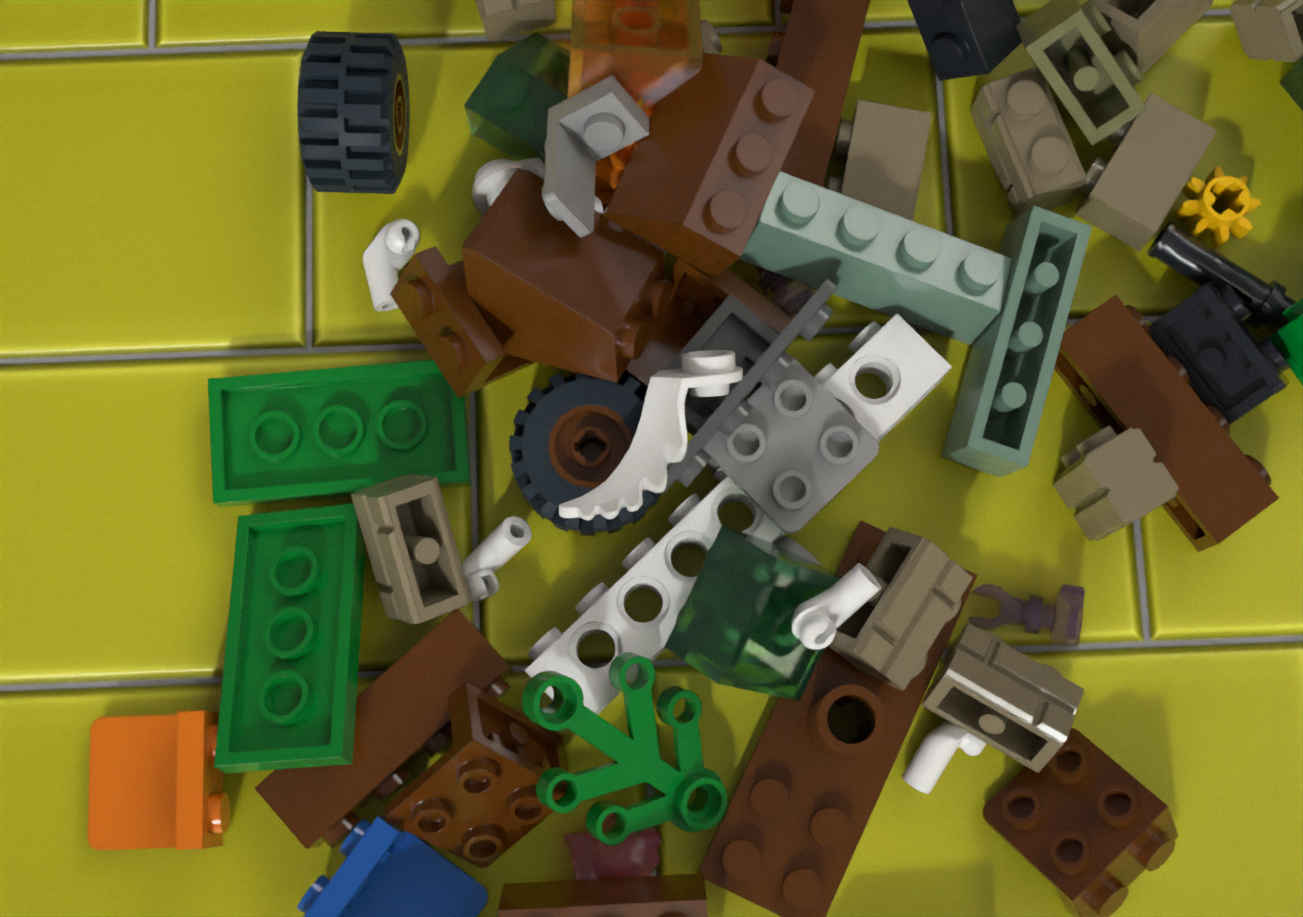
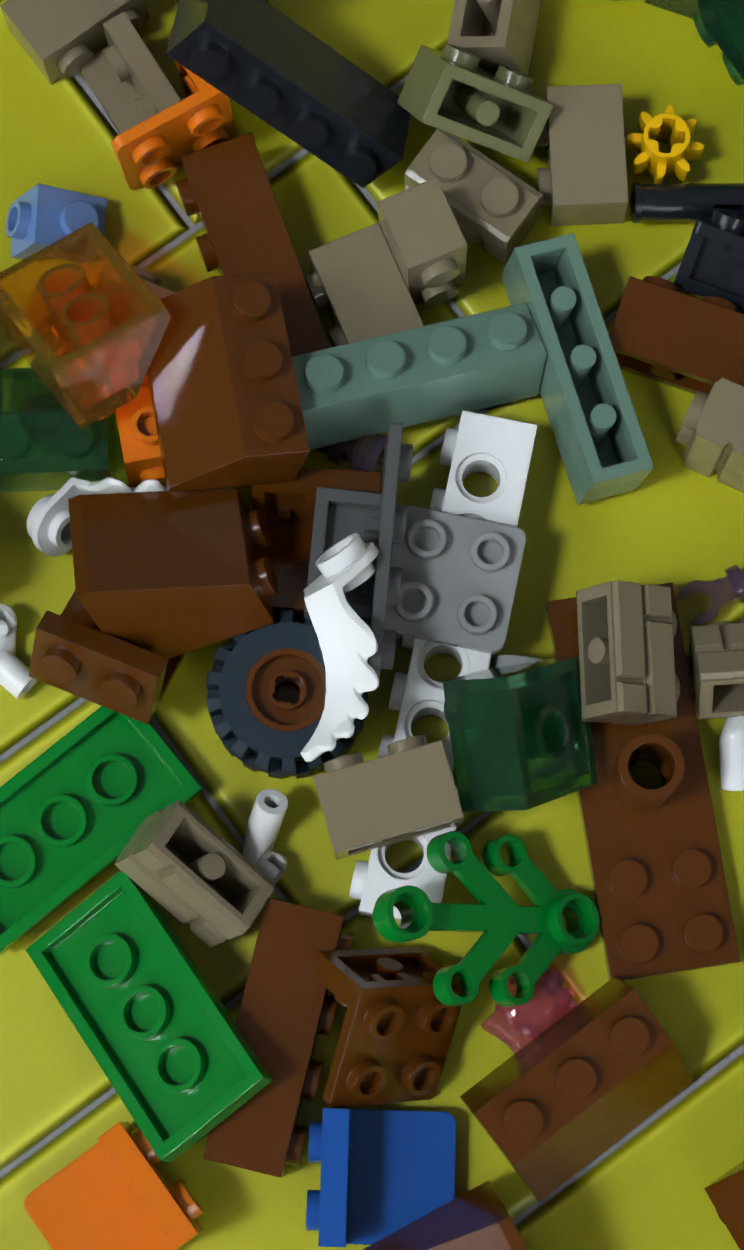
camera: 30 degrees left, 0 degrees up
light grey bracket [542,75,649,238] -> none
white arm [791,563,881,650] -> none
none -> dark tan brick [313,735,464,860]
none -> dark tan brick [378,177,467,307]

